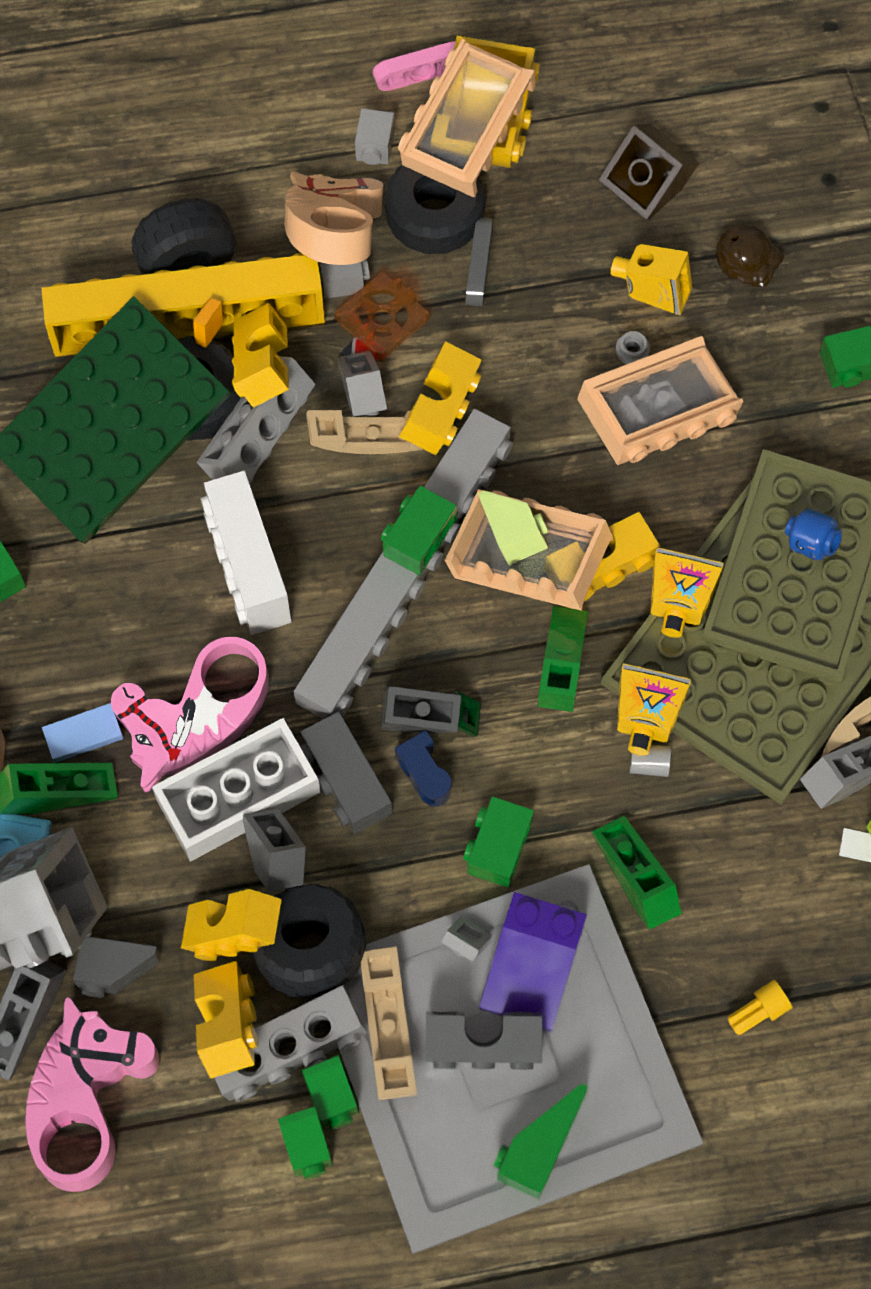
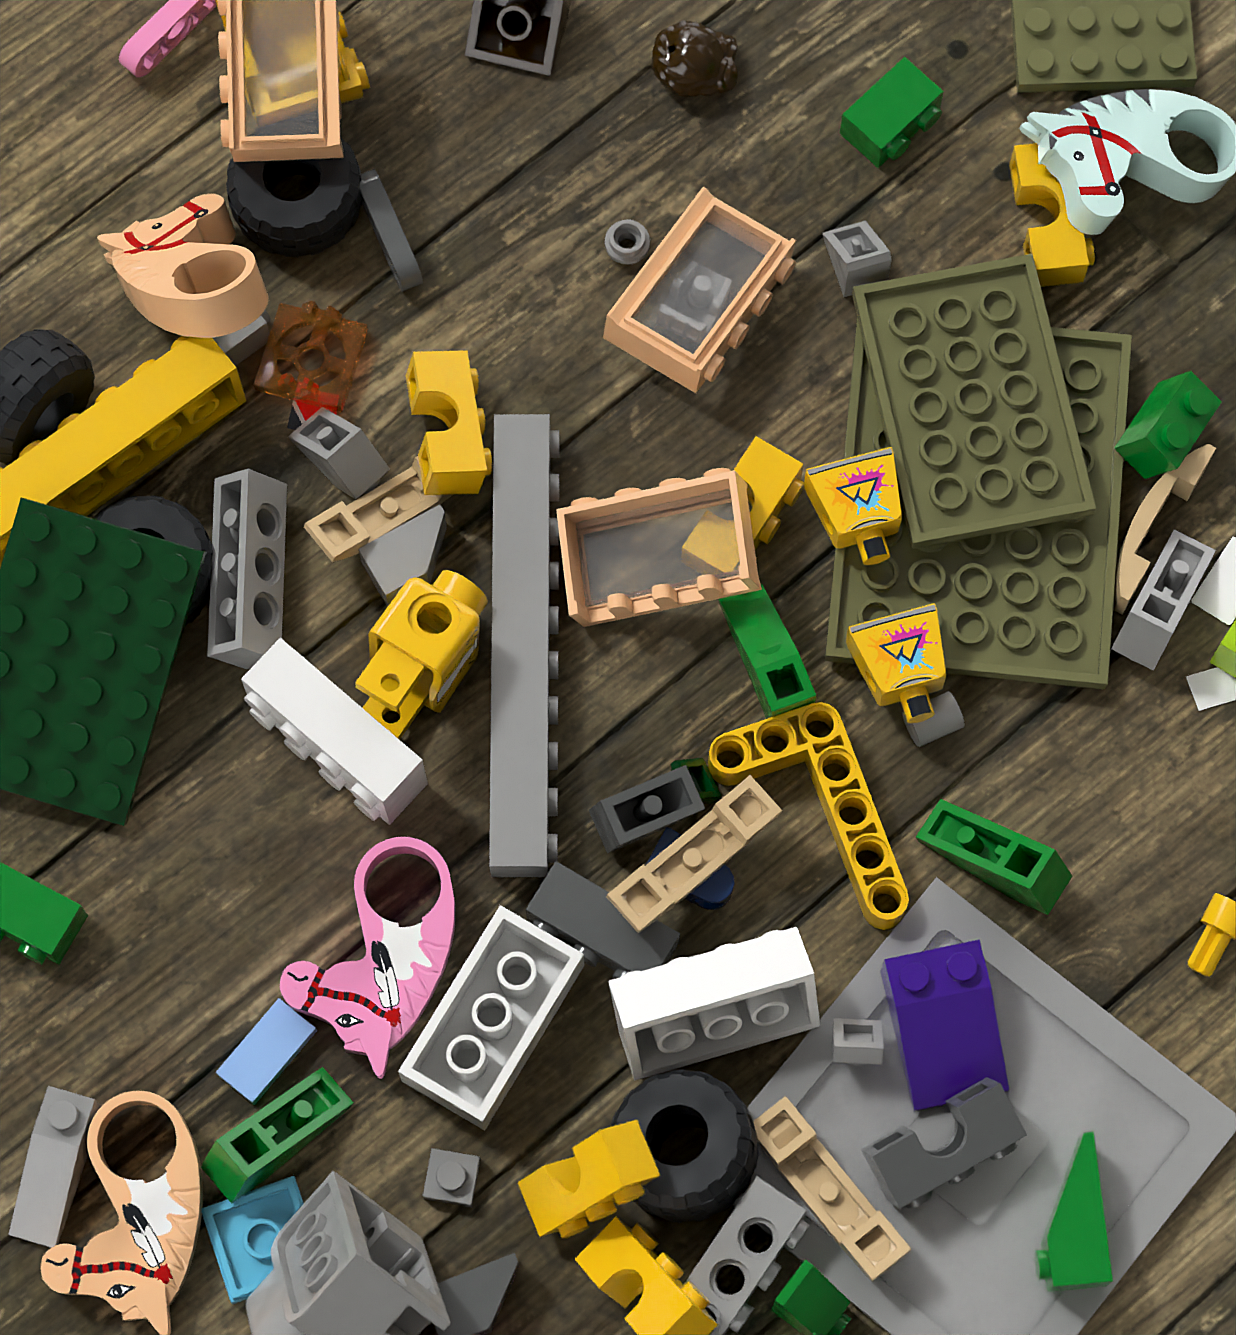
camera: 30 degrees left, 5 degrees up
light orange tile [193,298,223,348] -> none
yellow arch [232,303,289,407] -> none
dark grey slope [243,808,306,891] -> none
light grey brick [355,109,395,165] -> none
green brick [381,486,457,576] -> none
green brick [463,796,534,888] -> none
yellowish green slope [477,491,549,565] -> none
yellow torso [611,244,692,316] -> none
blue head [785,508,842,560] -> none
none -> yellow piece [355,570,488,740]
none -> light grey slope [358,504,447,607]
none -> light grey plate [423,1148,481,1208]
none -> tan slope [606,775,782,933]
none -> white brick [608,927,820,1081]
none -> yellow beam [708,702,909,930]
none -> light grey slope [823,221,892,297]

